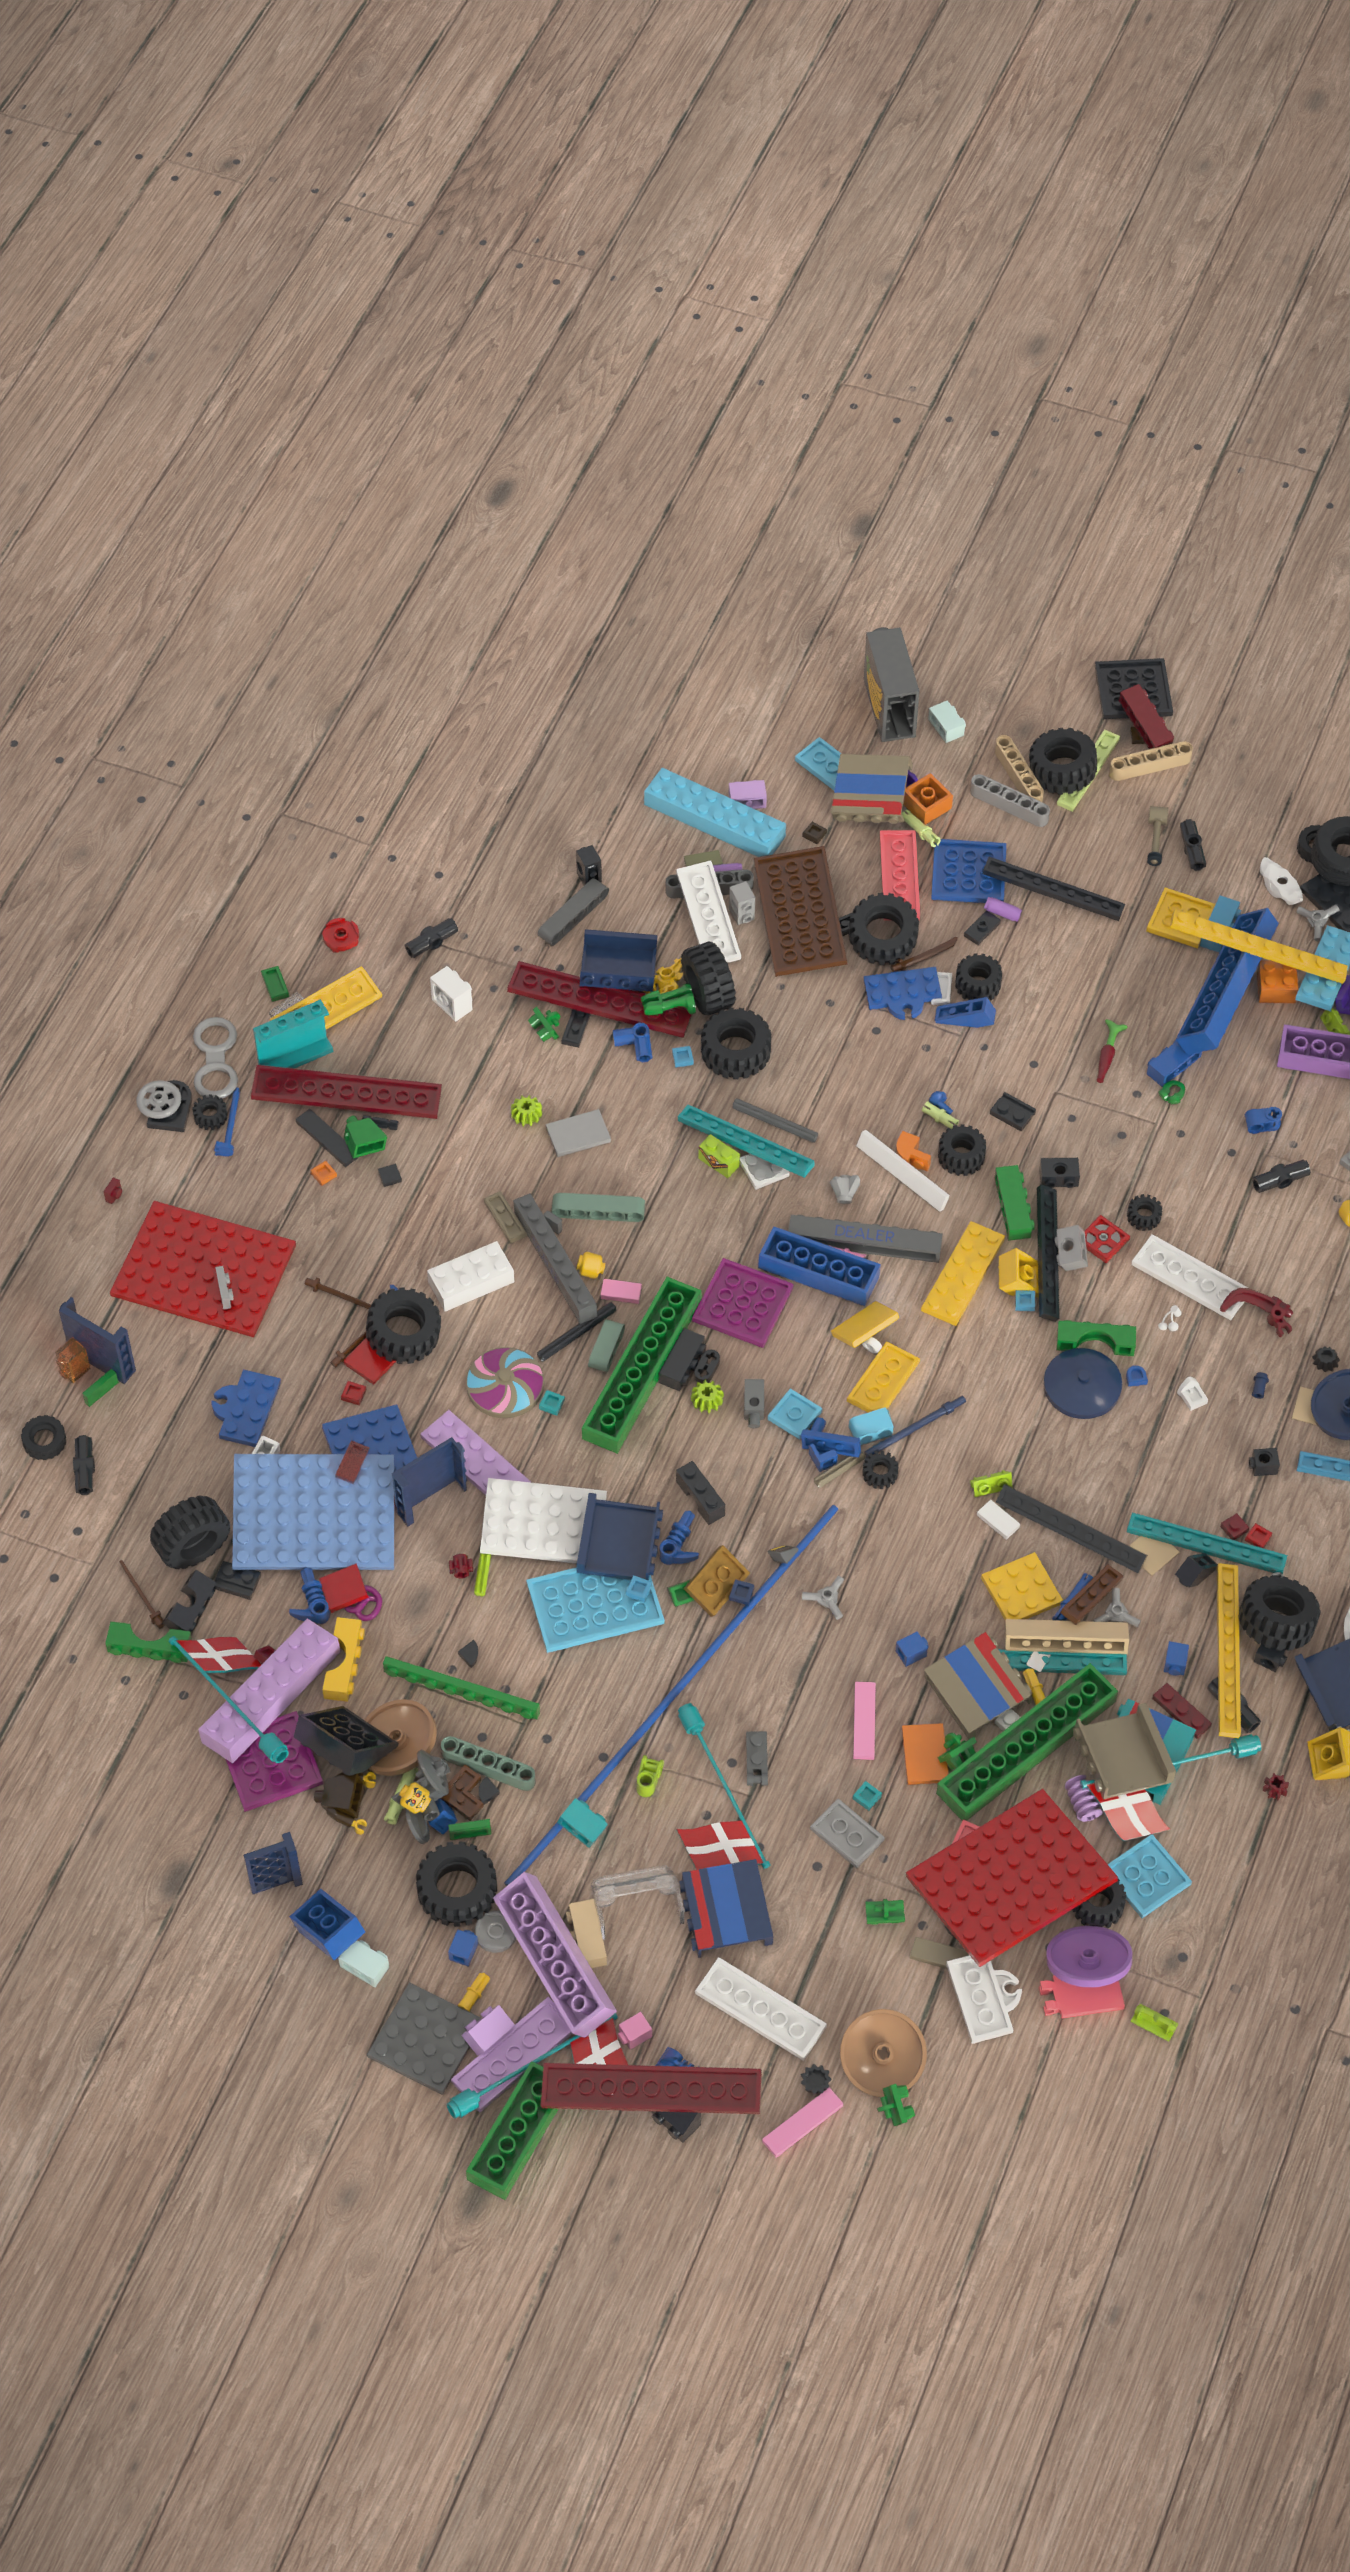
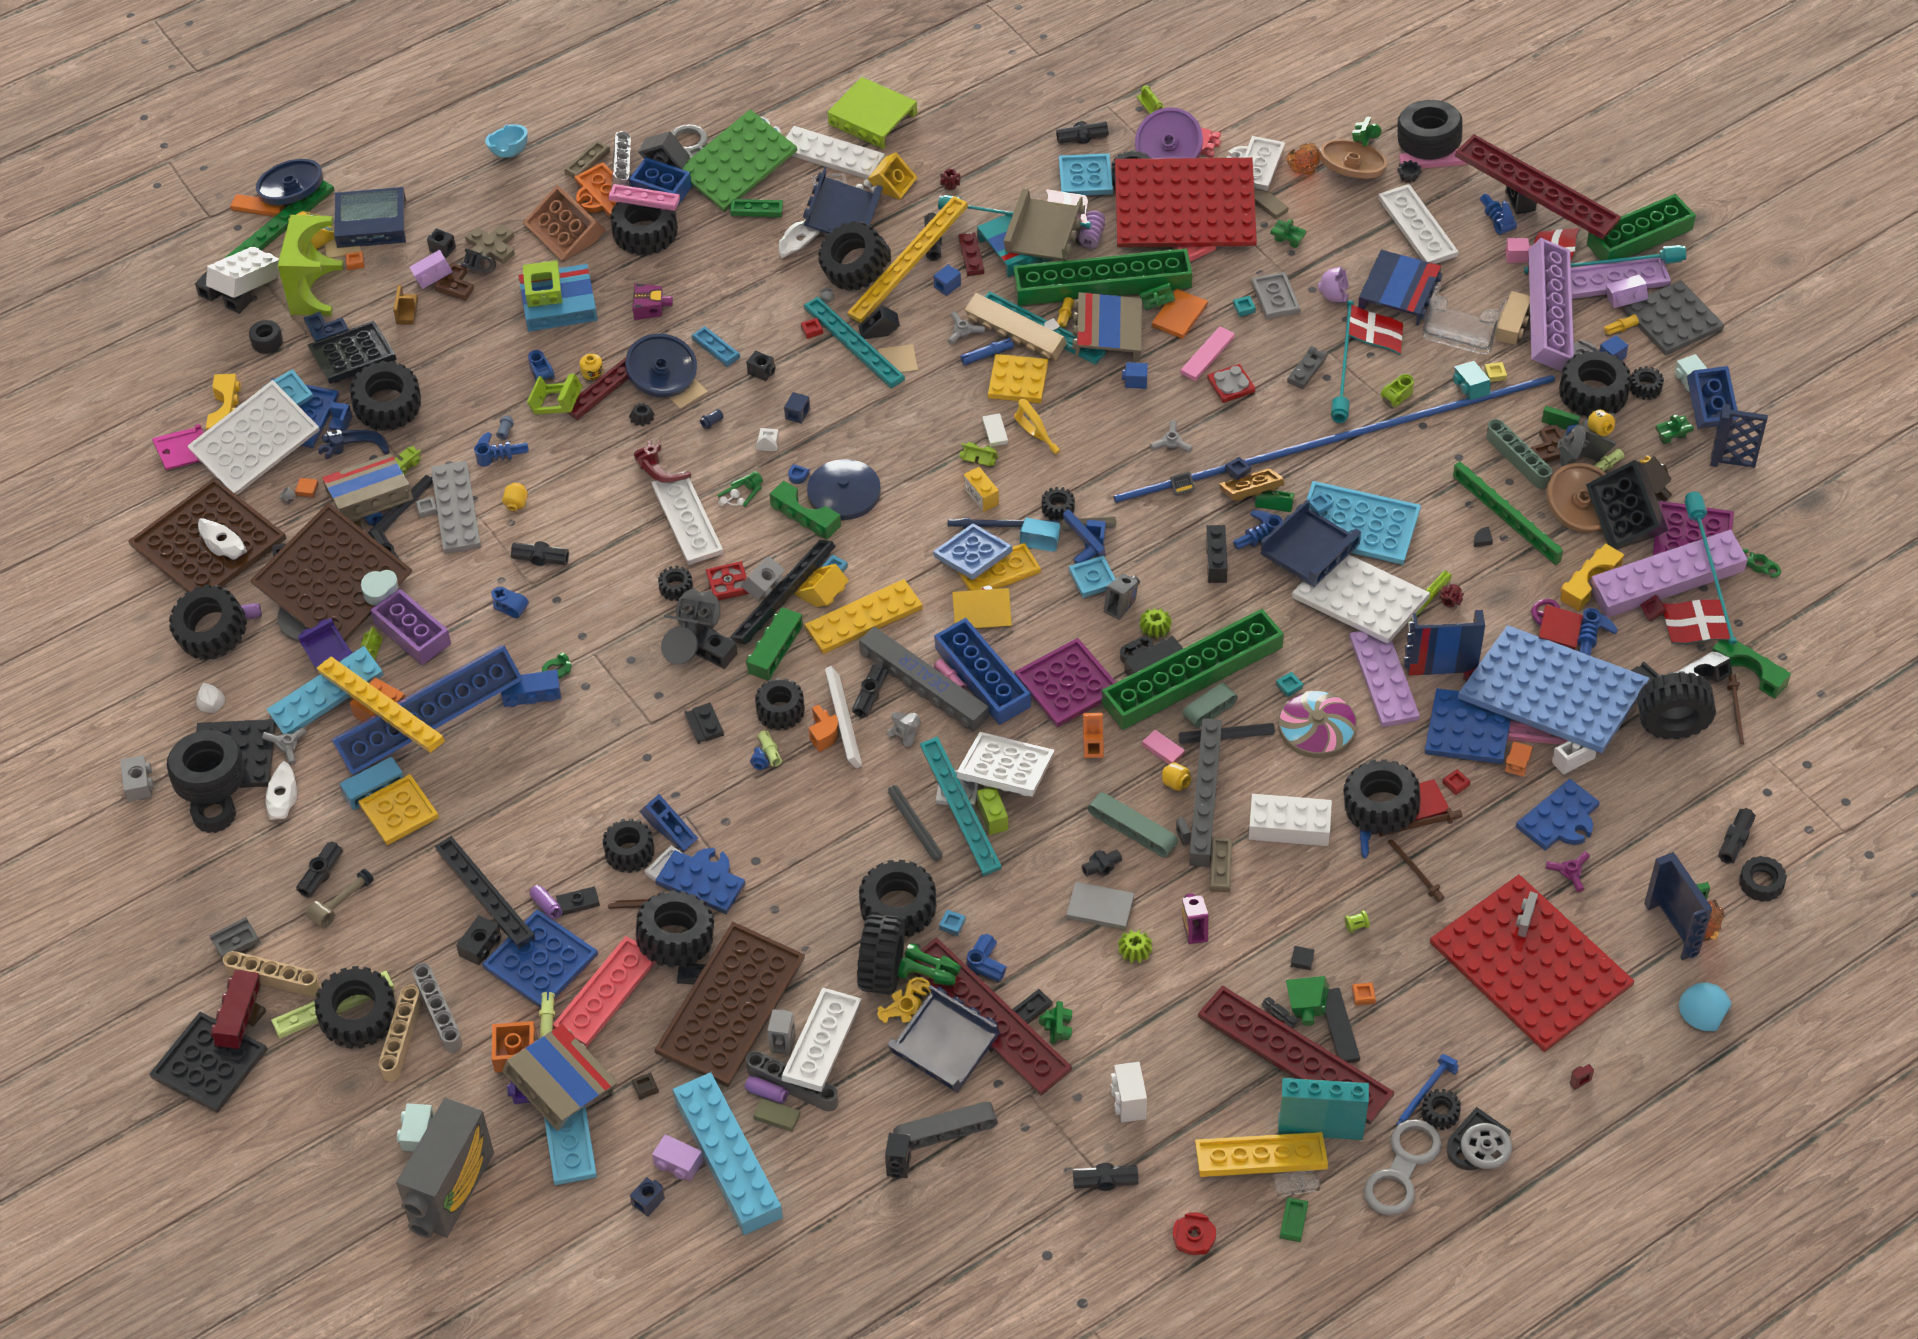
camera: 145 degrees left, 5 degrees down
clear red tile [335,1440,370,1484] -> none
black tile [479,1776,500,1805] -> none
black plate [996,1484,1148,1573] -> none
reddish brown plate [1060,1564,1124,1625] -> none
dark red piece [1096,1019,1128,1083] -> none
dark red plate [1220,1513,1249,1540] -> none
none -> dark grey plate [209,917,260,960]
none -> black brick [456,915,502,965]
none -> dark blue brick [630,1177,665,1217]
none -> dark grey piece [661,588,720,664]
none -> green plant [717,471,763,507]
none -> dark blue brick [784,392,810,424]
none -> black piece [852,663,888,718]
none -> medium blue plate [933,523,1013,580]
none -> white plate [957,732,1054,797]
none -> yellow brick [964,467,999,512]
none -> yellow piece [1014,399,1060,455]
none -> black piece [1056,121,1109,144]
none -> black axle [1081,850,1122,877]
none -> orange brick [1083,713,1104,758]
none -> magenta torso [1182,893,1208,945]
none -> piece [1207,364,1256,403]
none -> clear orange cylinder [1286,143,1321,175]
none -> lavender cylinder [1318,267,1349,303]
none -> lime bush [1344,910,1370,933]
none -> black tyre [1397,100,1463,159]
none -> light yellow plate [1484,362,1507,382]
none -> orange brick [1505,741,1533,777]
none -> magenta piece [1545,851,1590,892]
none -> black tyre [1630,366,1664,400]
none -> green hips [1655,414,1694,444]
none -> medium azure cylinder [1678,982,1732,1031]
none -> green piece [1742,549,1781,578]

